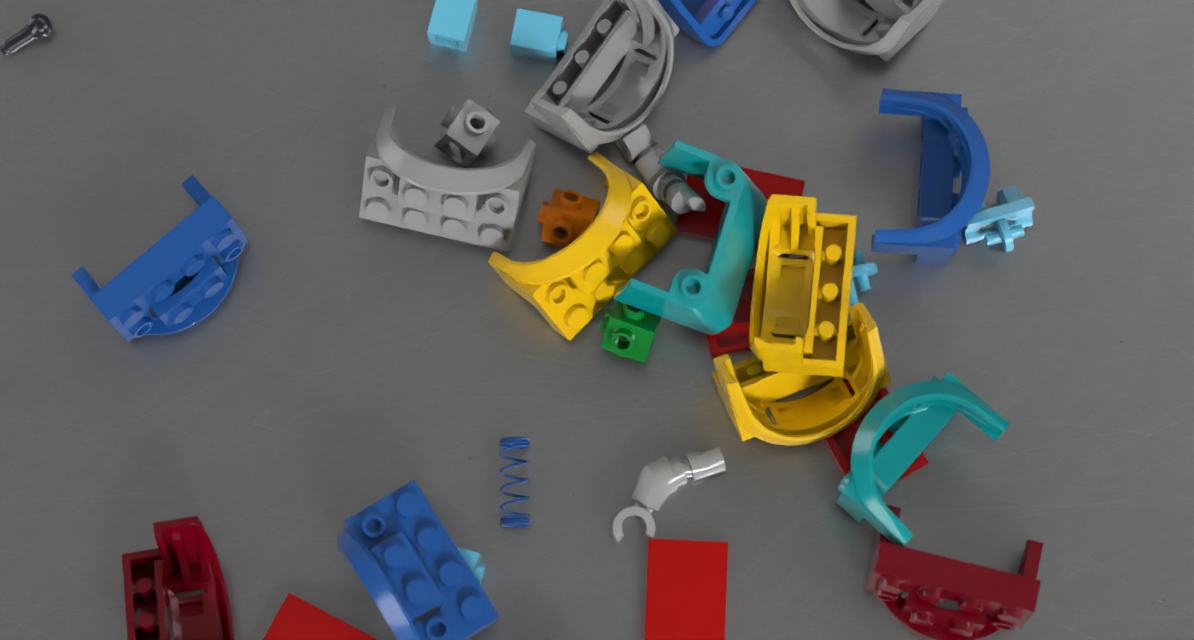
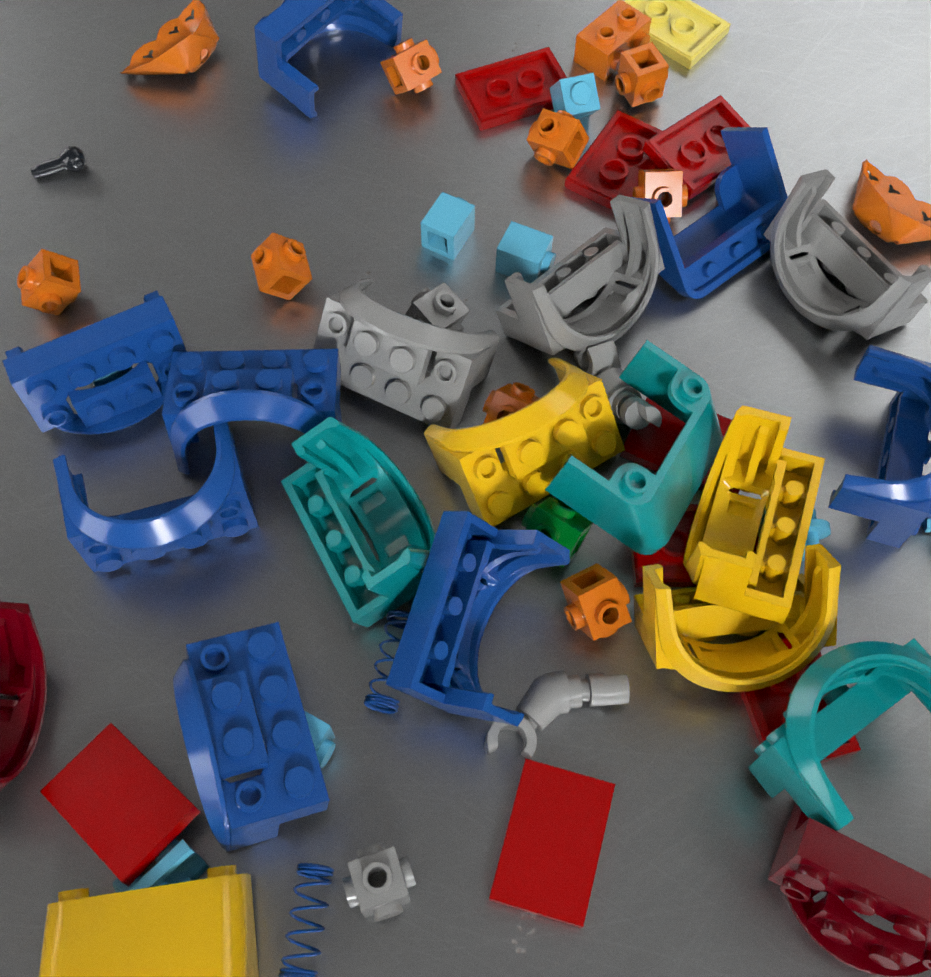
camera: 10 degrees right, 15 degrees down
none -> orange brick [17,249,81,316]
none -> blue piece [53,422,259,572]
none -> blue piece [162,349,342,474]
none -> orange brick [251,232,313,301]
none -> teal piece [281,416,436,628]
none -> blue piece [385,511,570,727]
none -> orange brick [560,563,632,641]

